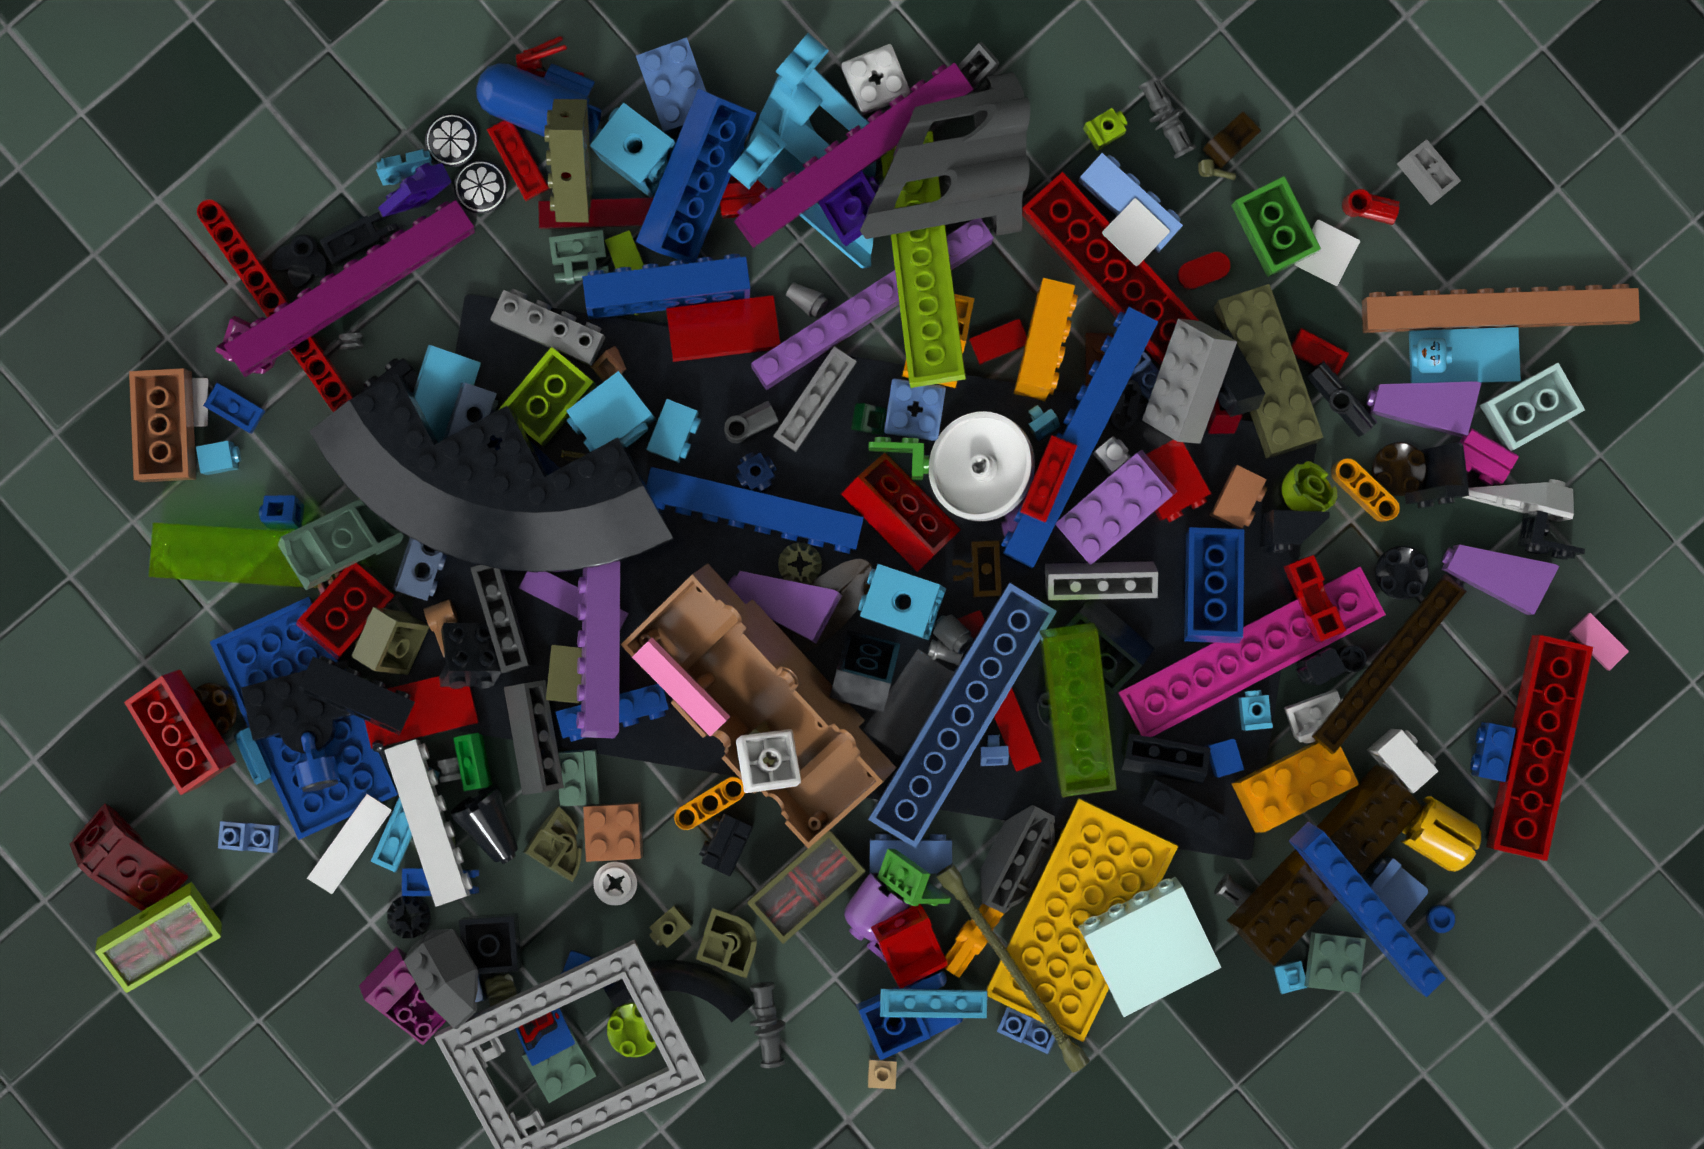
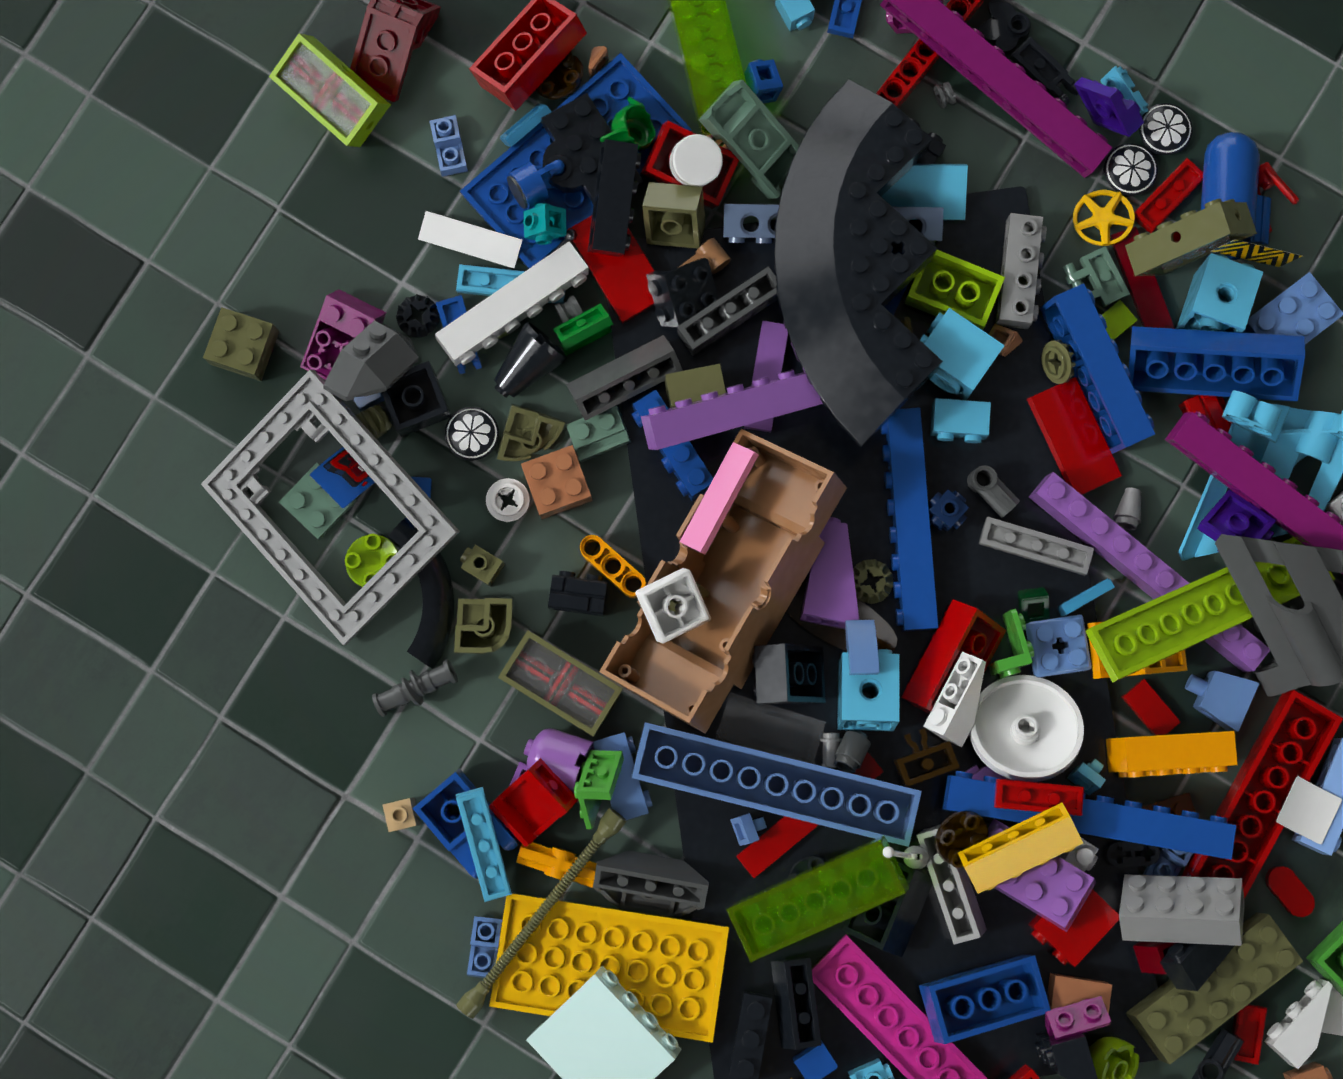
camera: 75 degrees right, 5 degrees down
none -> olive brick [203,307,279,381]
none -> dish [445,407,500,461]
none -> teal brick [523,203,566,245]
none -> nougat slope [588,46,608,78]
none -> green piece [600,97,656,150]
none -> white head [669,134,723,187]
none -> medium blue slope [845,620,879,675]
none -> light grey hinge [883,846,929,869]
none -> white slope [923,652,986,747]
none -> dark brown dish [935,811,988,868]
none -> yellow brick [958,803,1083,894]
none -> olive gear [1042,340,1076,384]
none -> magenta bracket [1045,996,1111,1040]
none -> dark azure tile [1057,578,1115,617]
none -> yellow wheel [1073,190,1135,246]
none -> medium blue torso [1185,671,1259,732]
none -> sticker [1211,239,1302,267]
none -> white slope [1264,978,1333,1069]

